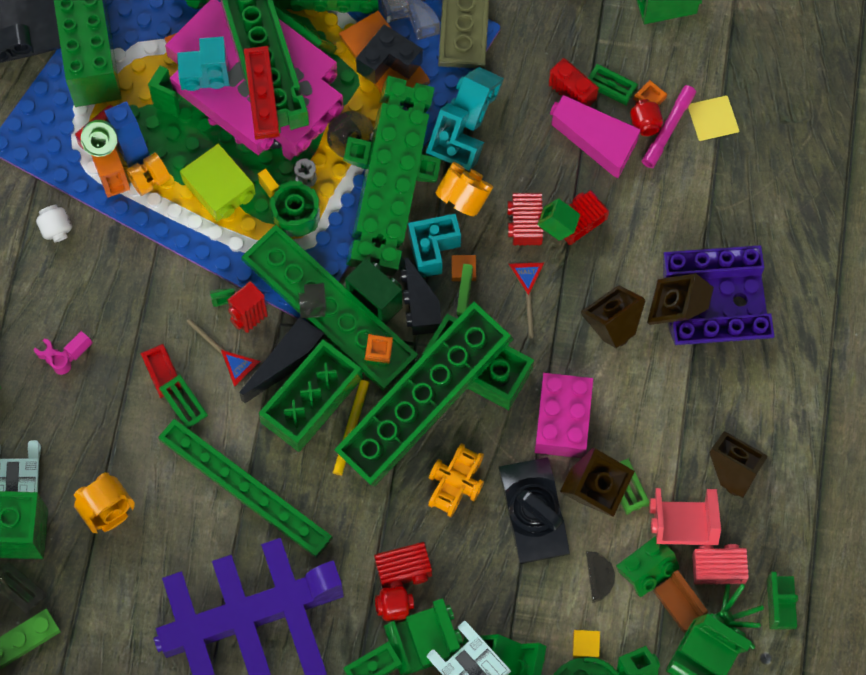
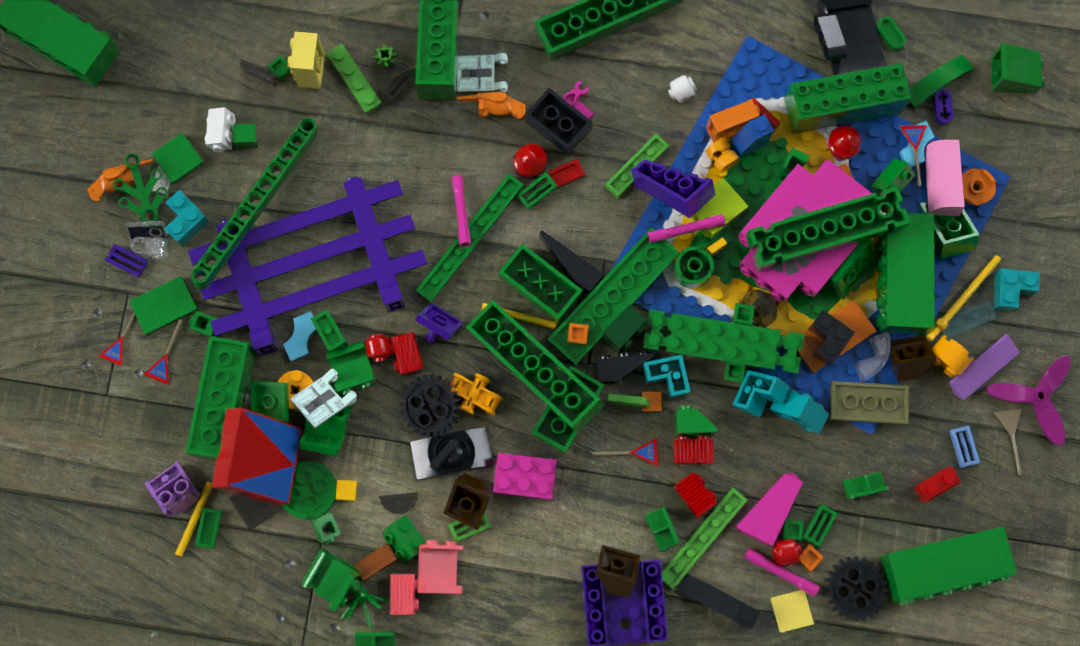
camera: 90 degrees right, 10 degrees up
light orange brick [74,473,135,533] -> none
plate [81,120,118,157] -> none
teal brick [177,36,230,91] -> none
piece [187,319,260,388] -> none
green slope [209,288,235,307] -> none
red brick [227,281,268,333] -> none
red tile [244,46,280,140] -> none
light grey bush [294,159,317,188] -> none
clear smoke brick [298,283,326,318] -> none
light orange brick [435,162,493,216] -> none
green panel [538,198,580,241] -> none
red brick [549,58,599,107] -> none
dark brown slope [581,285,646,348] -> none
dark brown slope [709,431,768,498] -> none
none -> black gear [399,374,462,438]
none -> dark purple tile [415,303,464,344]
none -> dark pink piece [452,175,471,247]
none -> orange animal [457,92,526,121]
none -> red hair [513,144,547,180]
none -> black brick [525,88,593,156]
none -> bright green tile [604,133,670,199]
none -> dark purple wedge [631,159,715,218]
none -> green panel [645,507,680,552]
none -> dark pink piece [648,214,725,244]
none -> bright green tile [662,488,748,590]
none -> green slope [673,406,717,438]
none -> black slope [679,574,760,630]
none -> green tile [782,520,803,541]
none -> black gear [823,556,889,621]
none -> red hair [826,126,861,161]
none -> green panel [842,472,889,500]

